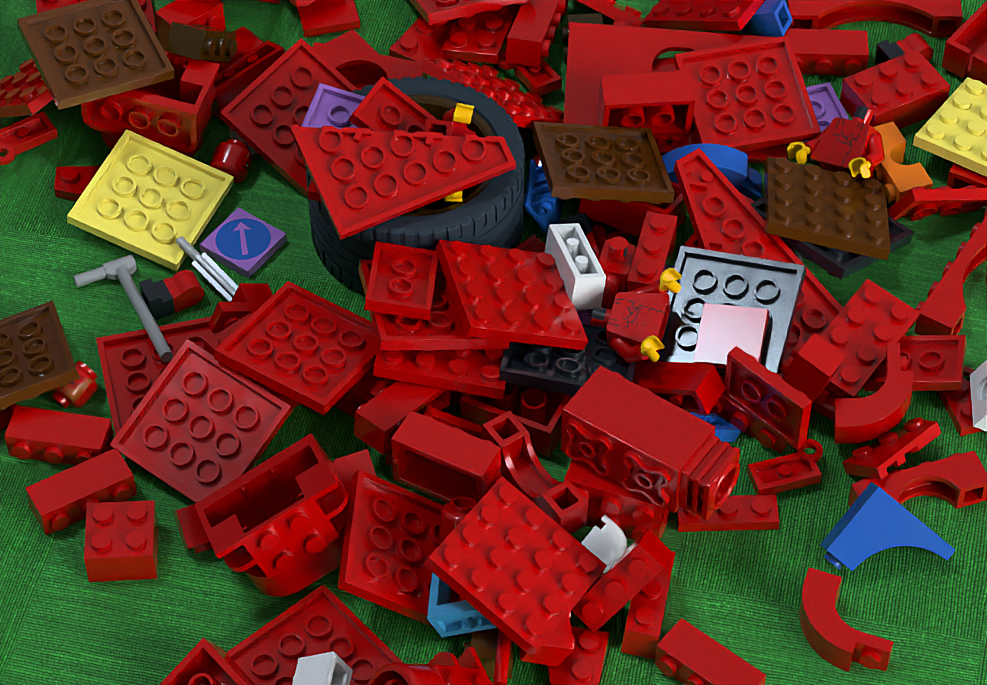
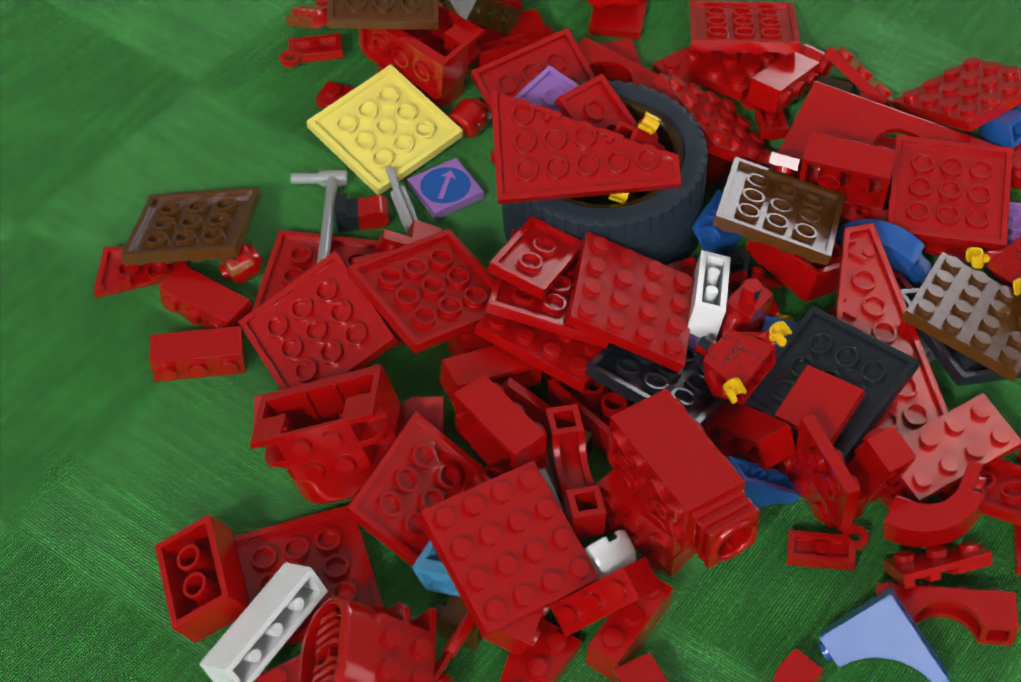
camera: 25 degrees right, 0 degrees up
red brick [84,500,159,582] -> none
red brick [626,211,678,292] -> none
red plate [676,494,779,532] -> none
none -> plate [769,151,802,175]

